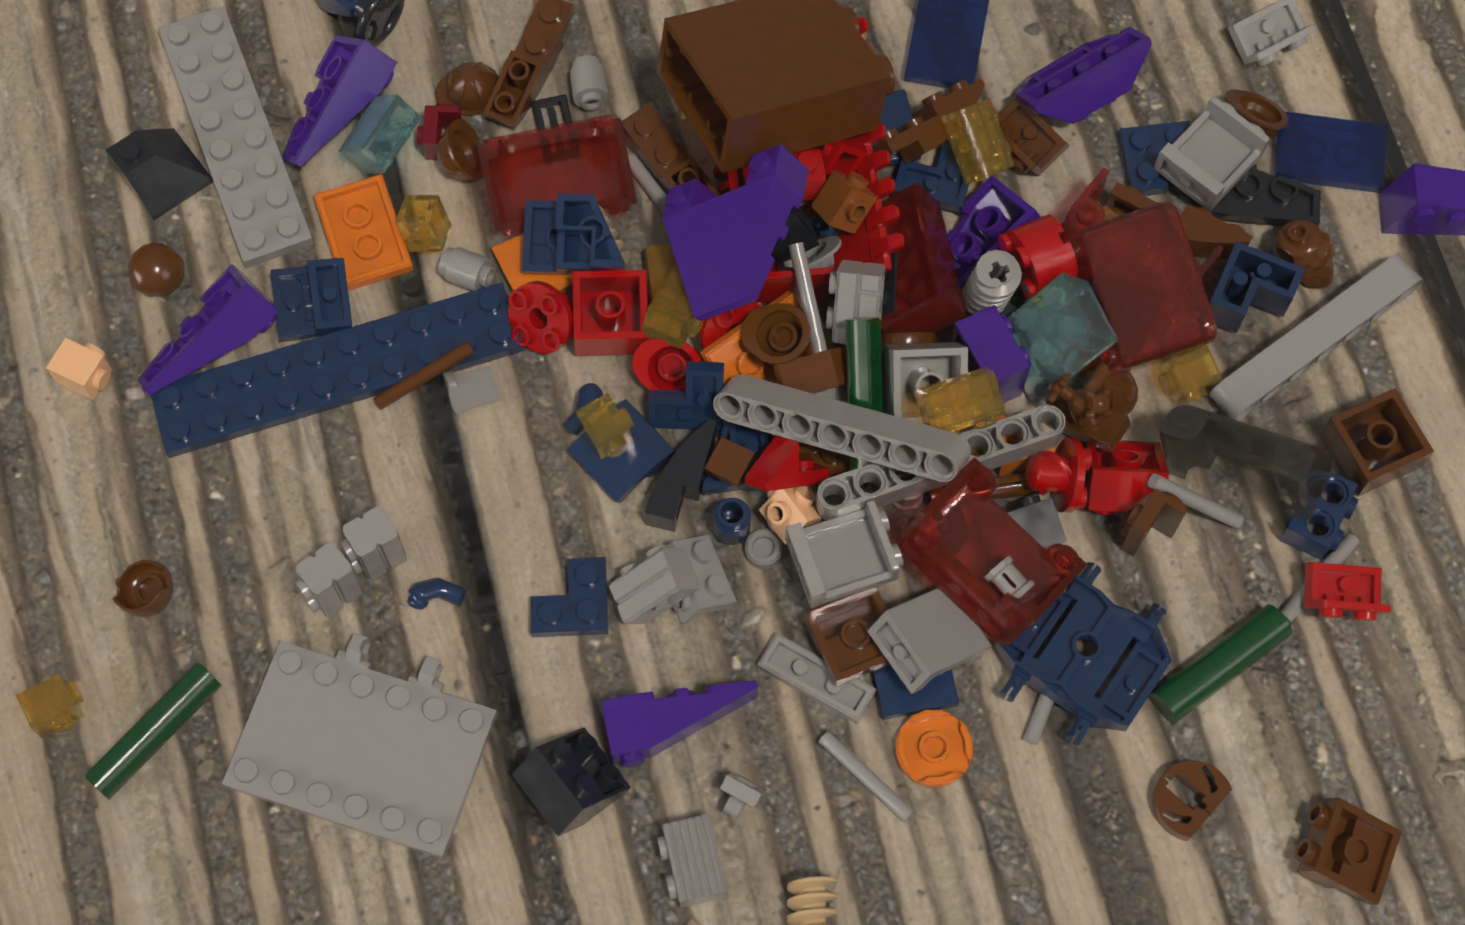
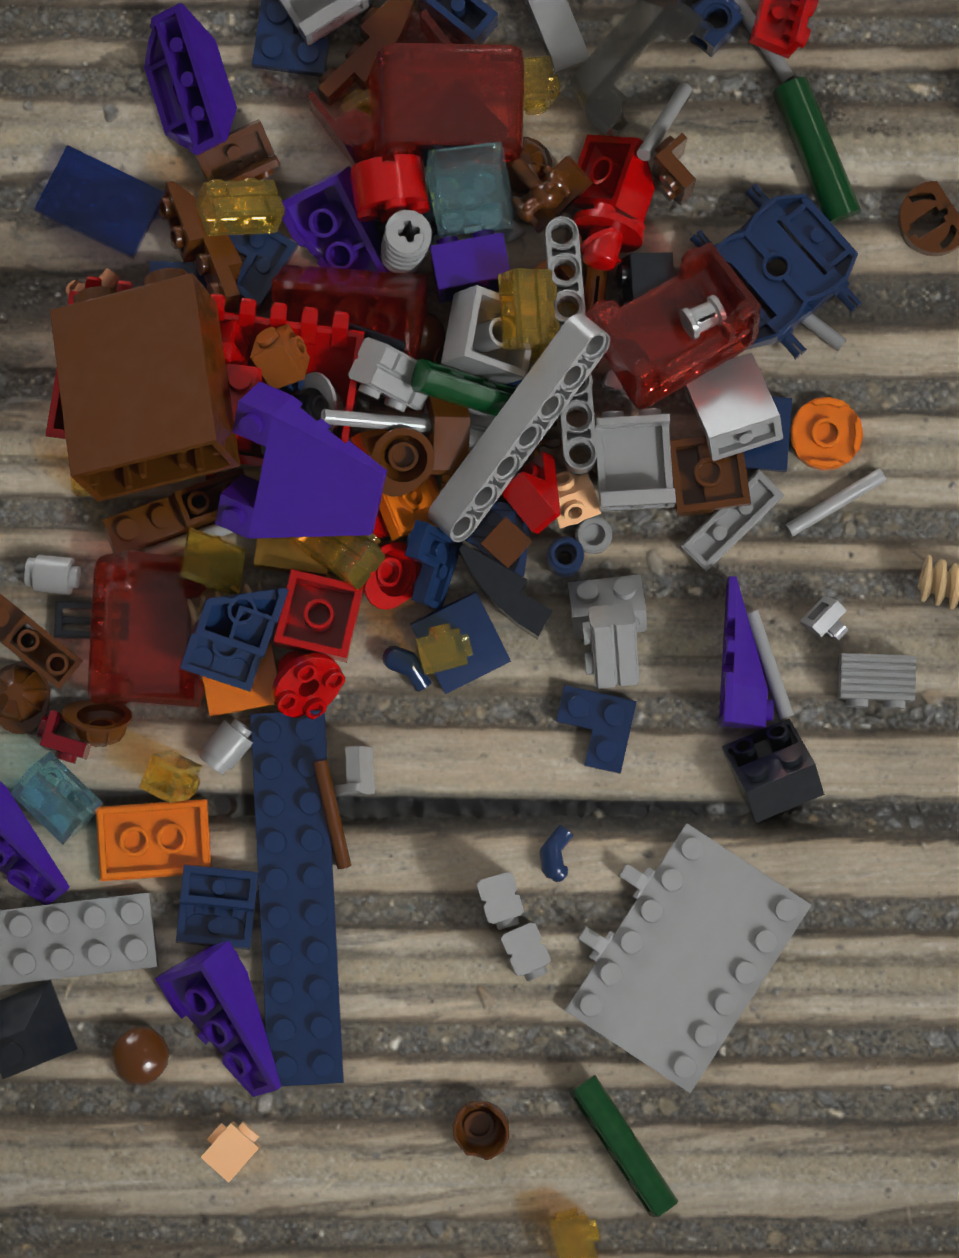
camera: 75 degrees left, 15 degrees up
none -> clear yellow piece [180,527,246,595]
none -> light grey bar [747,610,794,720]

